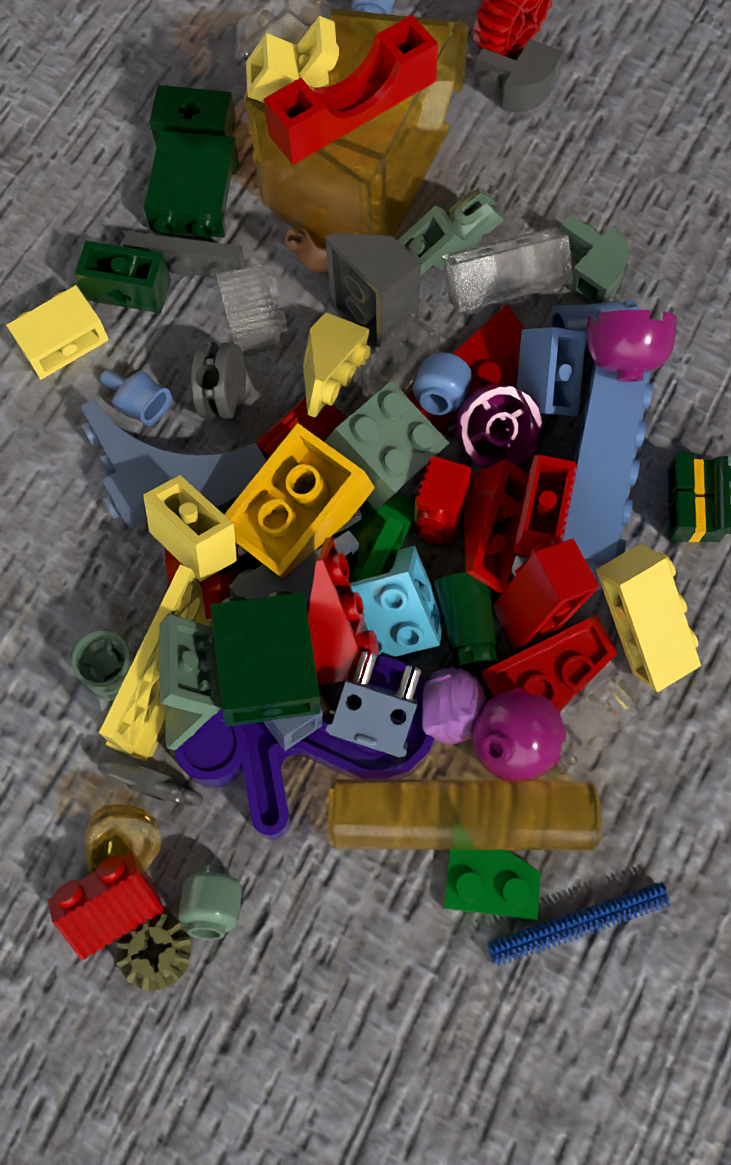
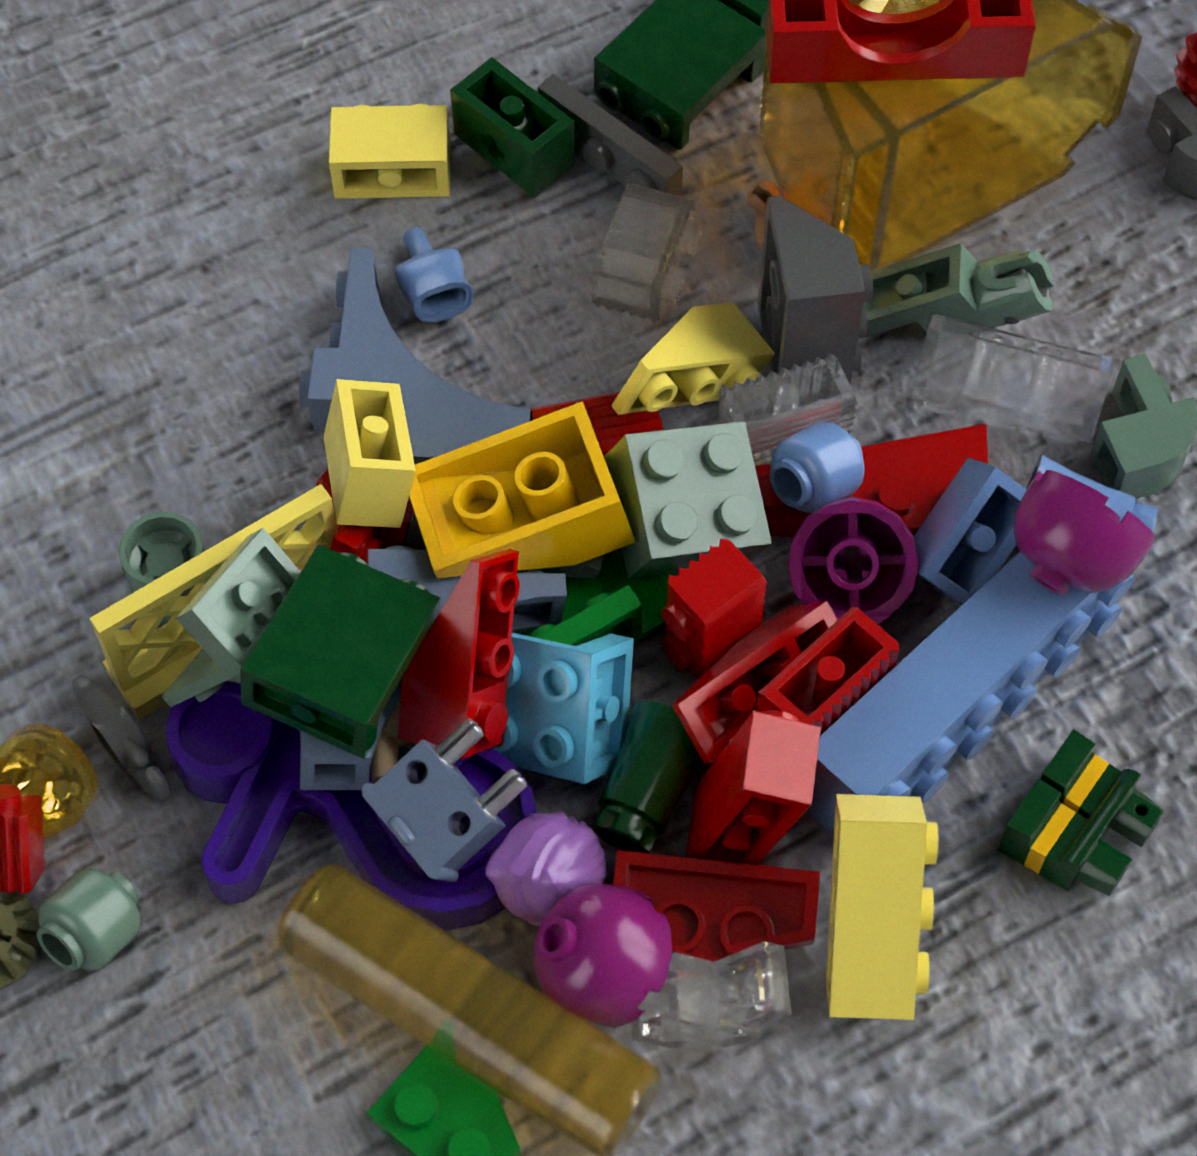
camera: 30 degrees right, 10 degrees down
dark grey head [191,342,246,419] -> none

